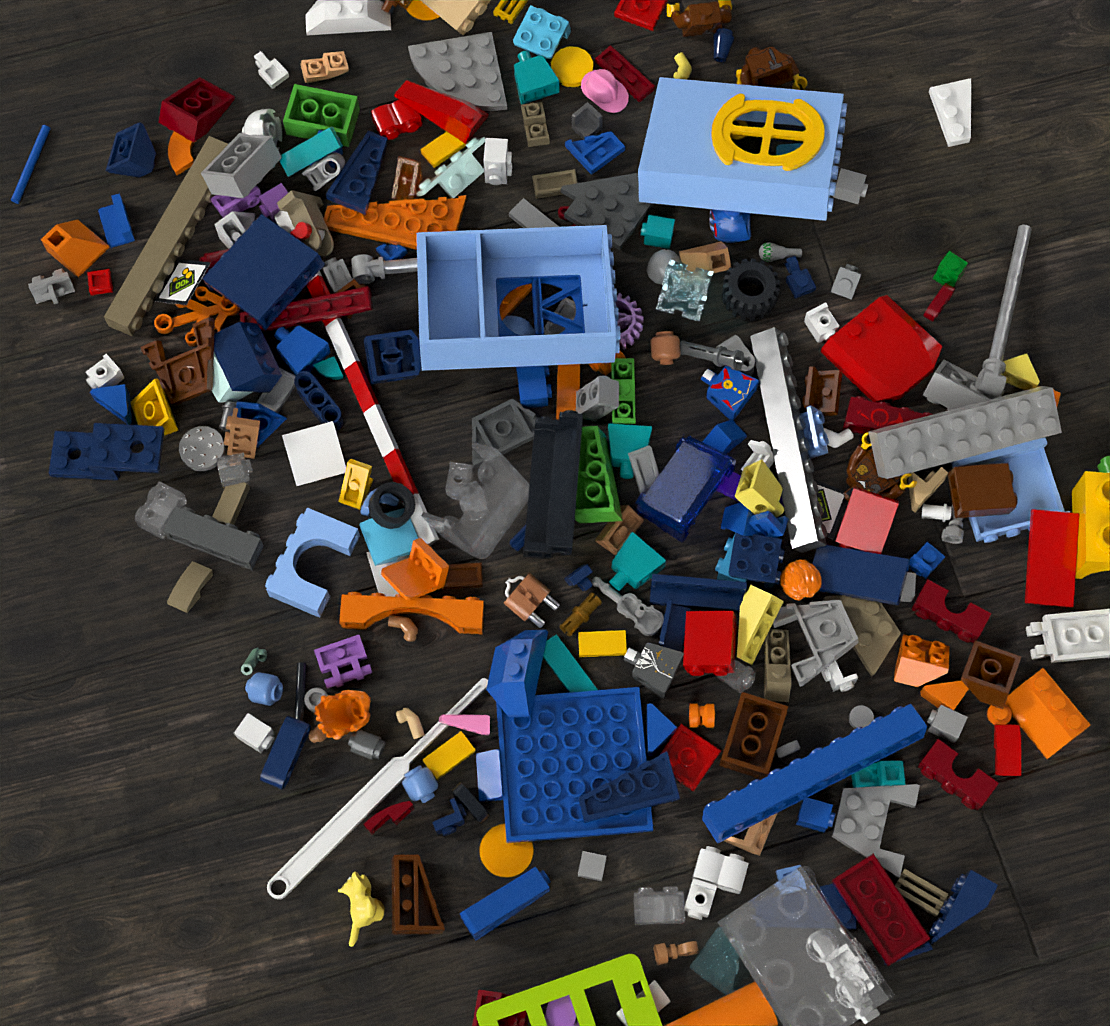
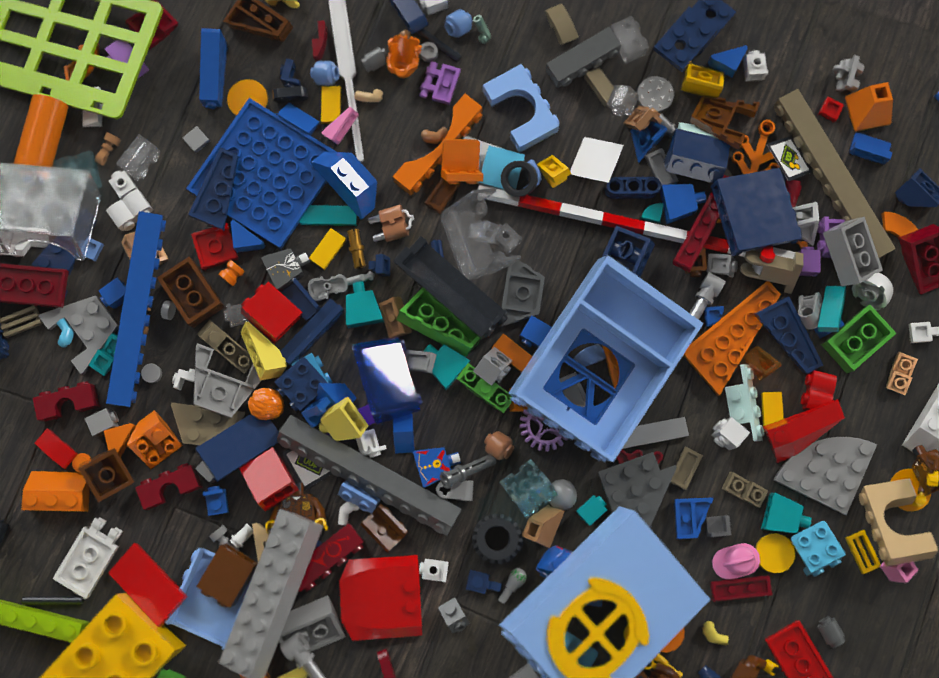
camera: 125 degrees right, 10 degrees up
none -> medium azure arm [57,318,74,347]

